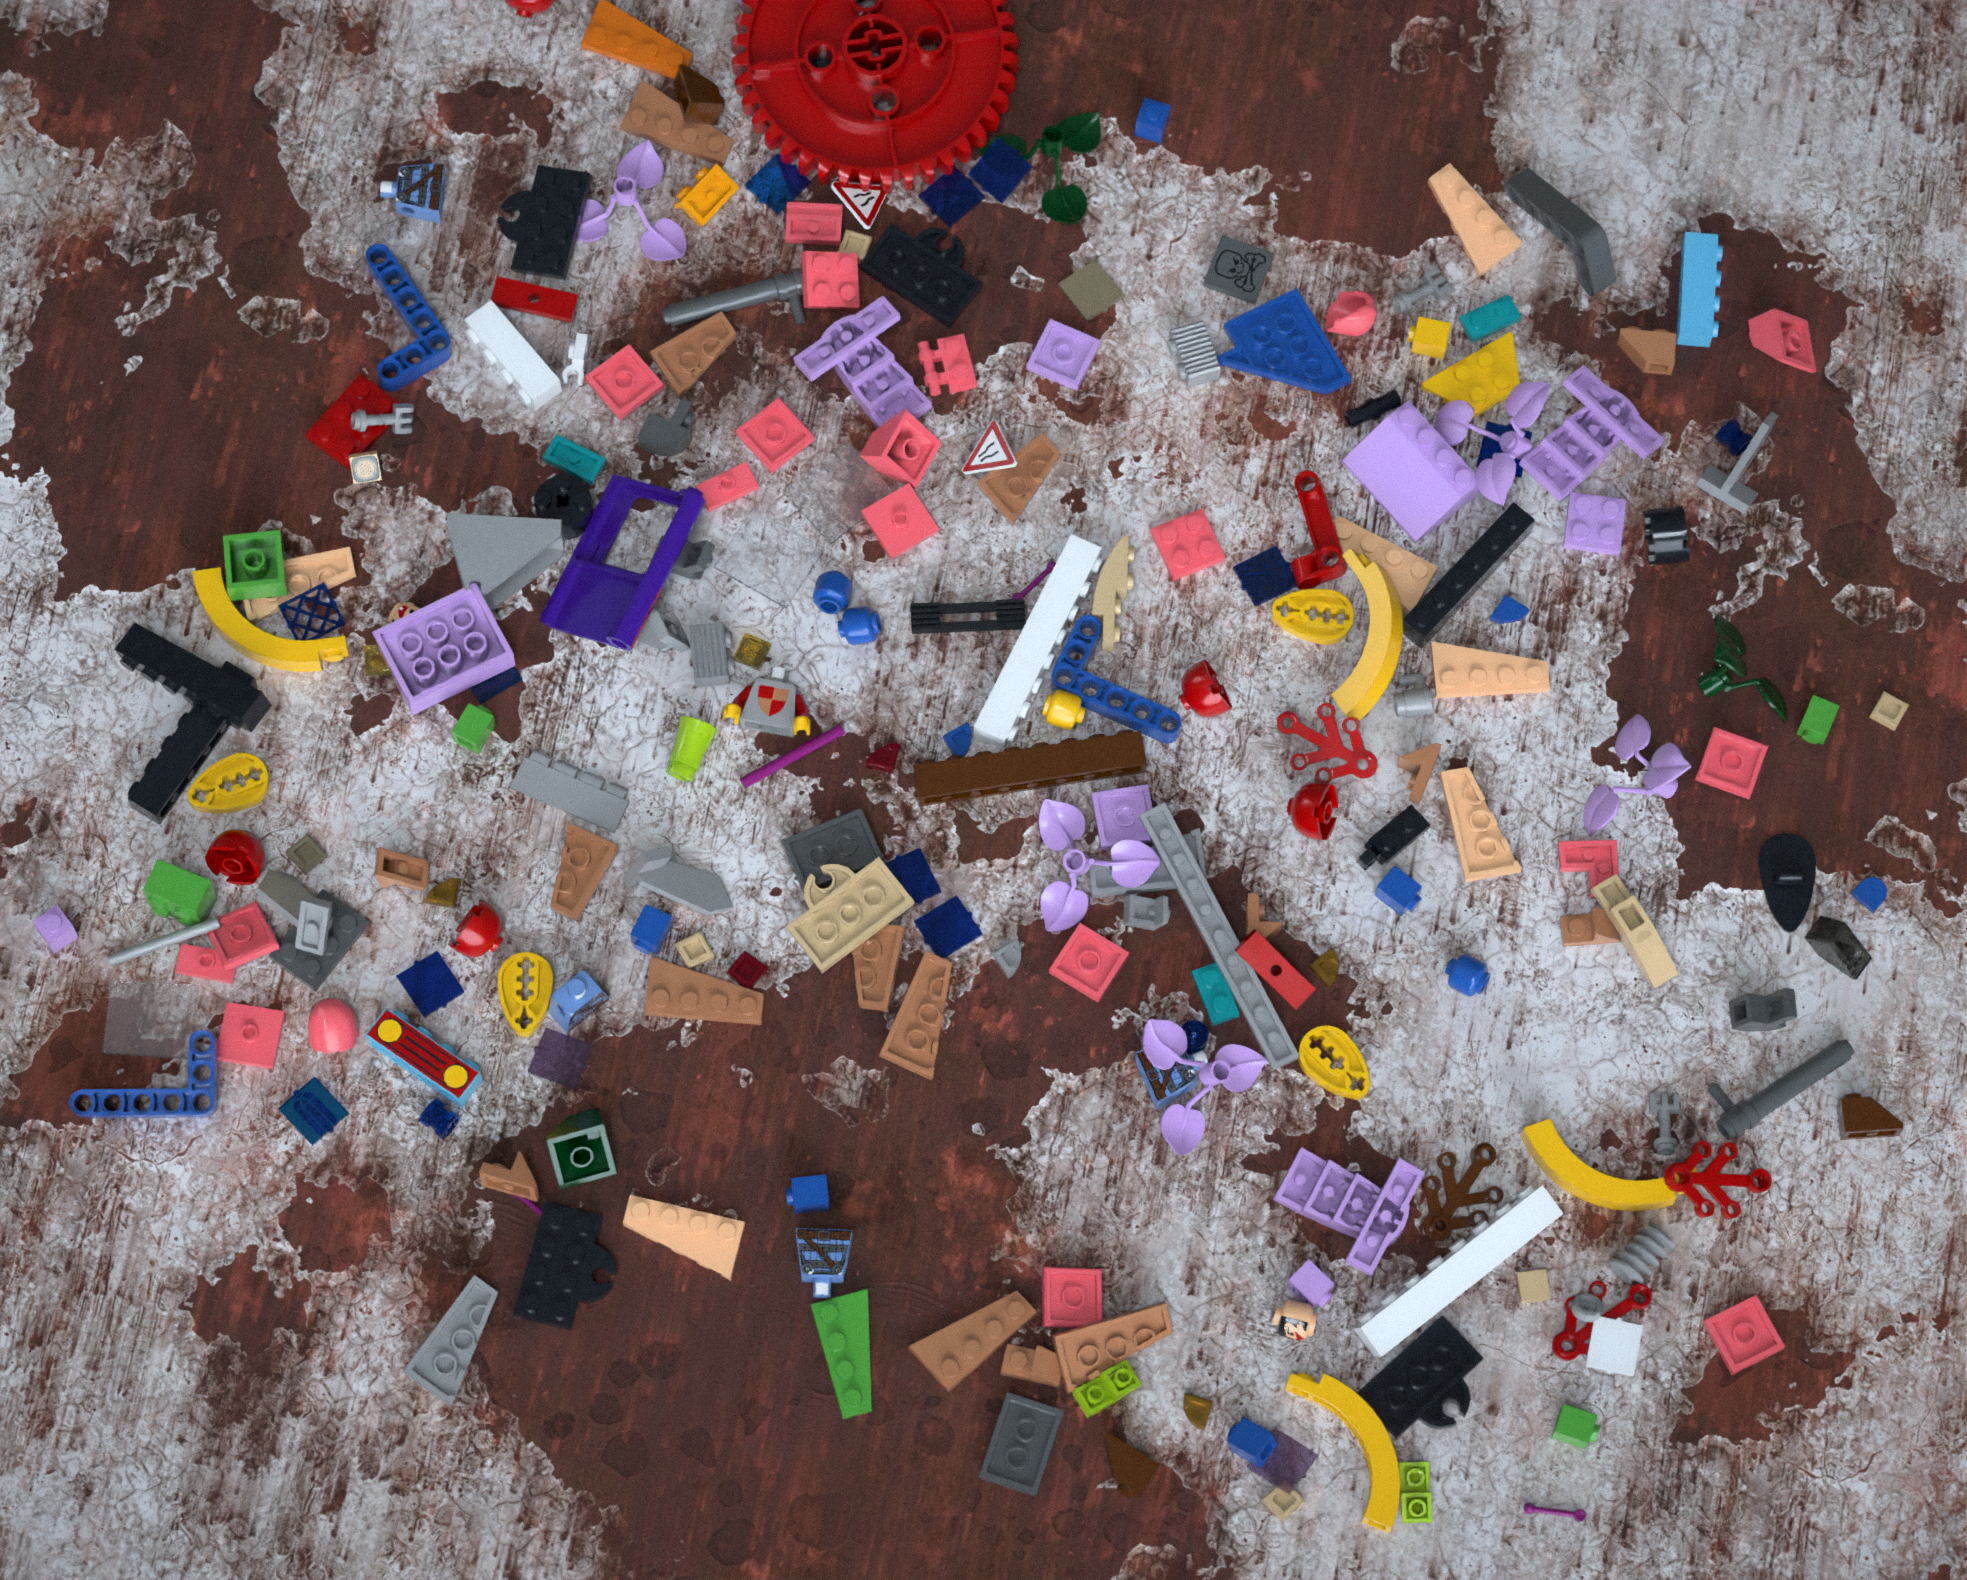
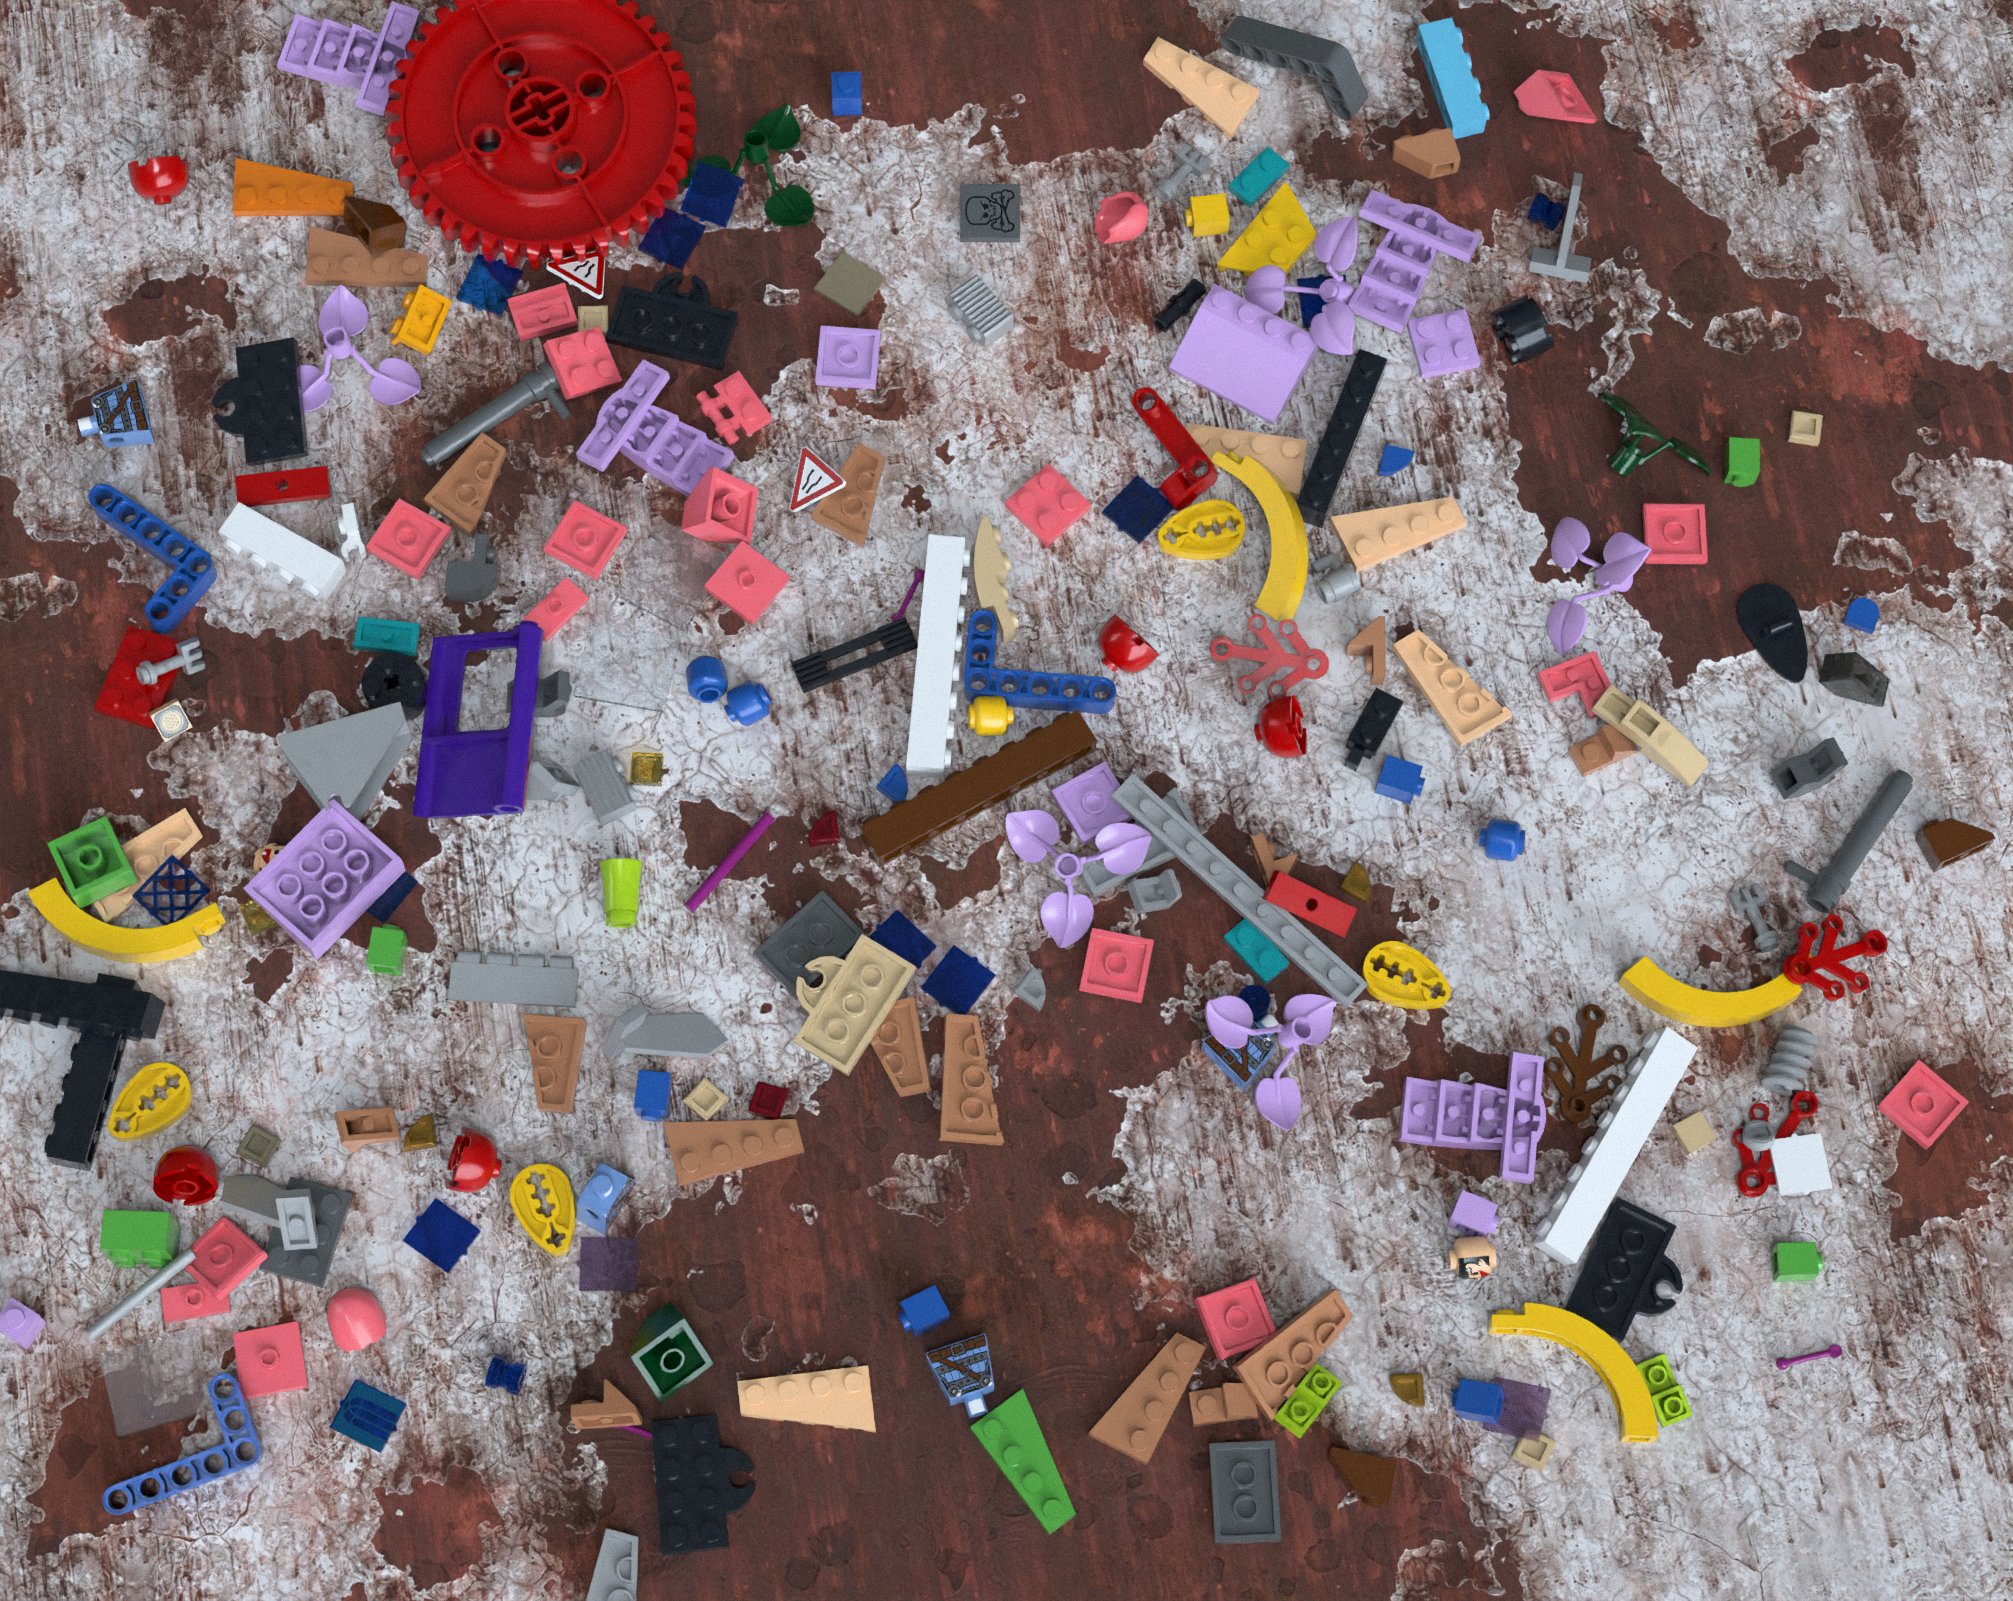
camera: 20 degrees left, 0 degrees up
brick [365,1008,482,1109] -> none
torso [722,667,810,738] -> none
blue wing [1216,288,1351,395] -> none

